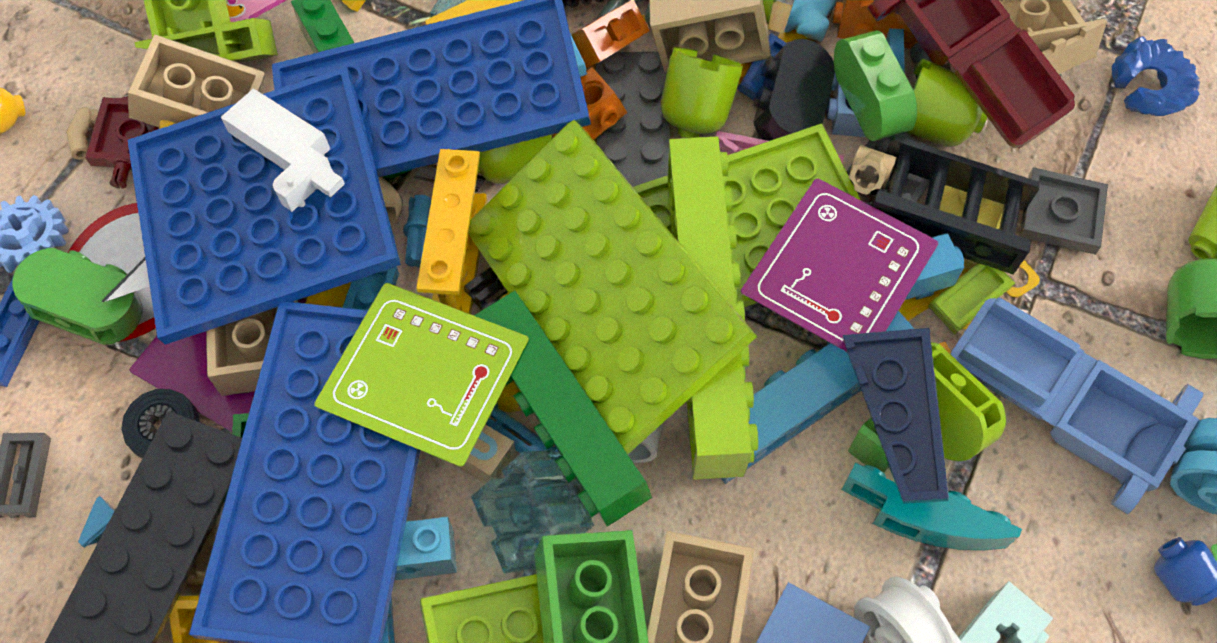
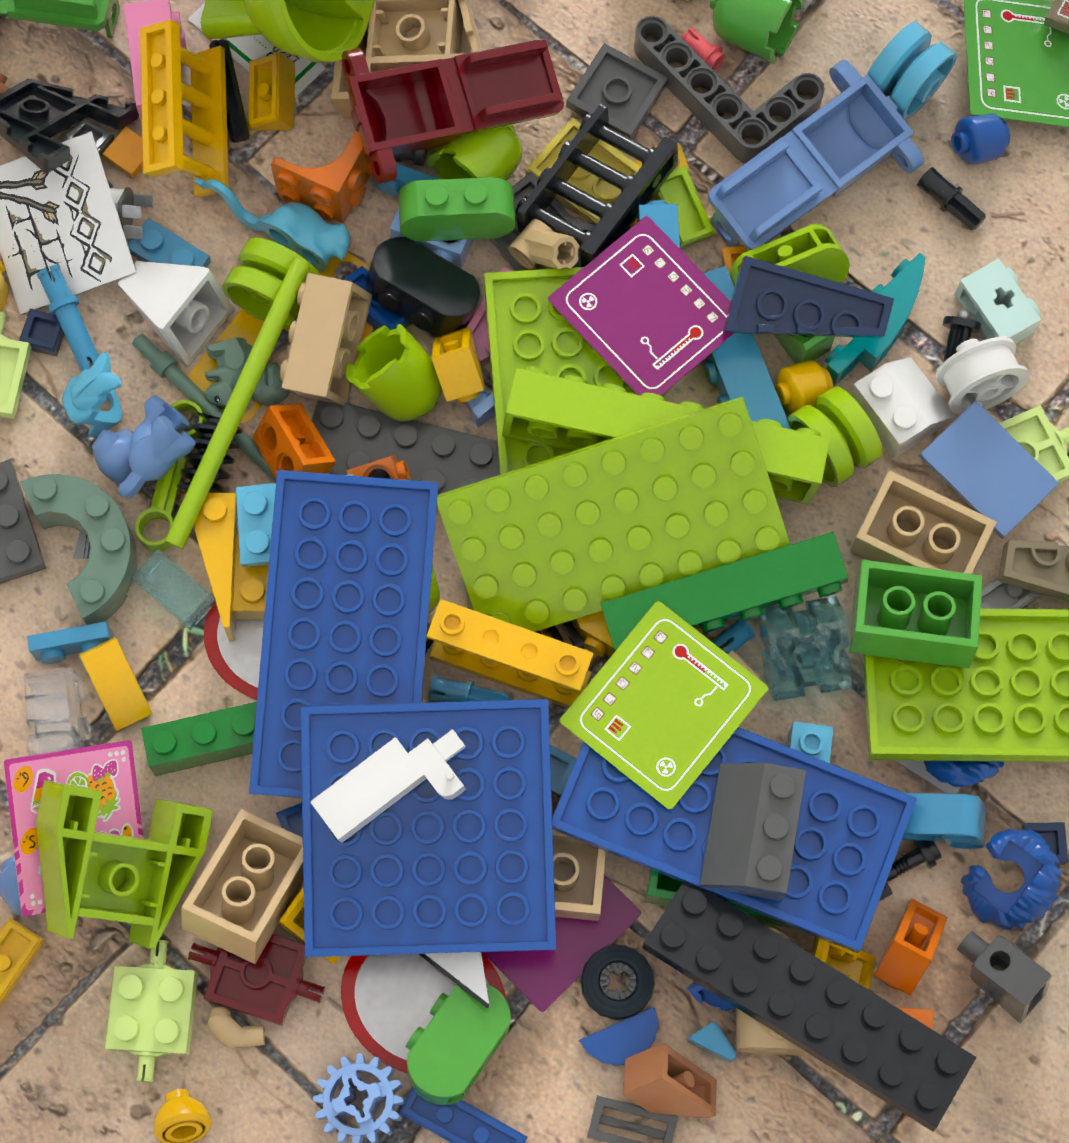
camera: 75 degrees left, 10 degrees up
none -> yellowish green plate [105,940,198,1083]
none -> yellow slope [432,327,484,403]
none -> blue tile [579,1007,658,1066]
none -> nougat slope [623,1043,717,1118]
none -> dark grey beam [634,16,825,164]
none -> coral pin [681,27,726,71]
none -> dark grey slope [699,763,806,901]
none -> yellow head [774,360,833,414]
none -> lime wheel [788,386,883,487]
none -> white slope [850,357,956,460]
none -> black axle [917,167,986,230]
none -> black piece [942,311,982,361]

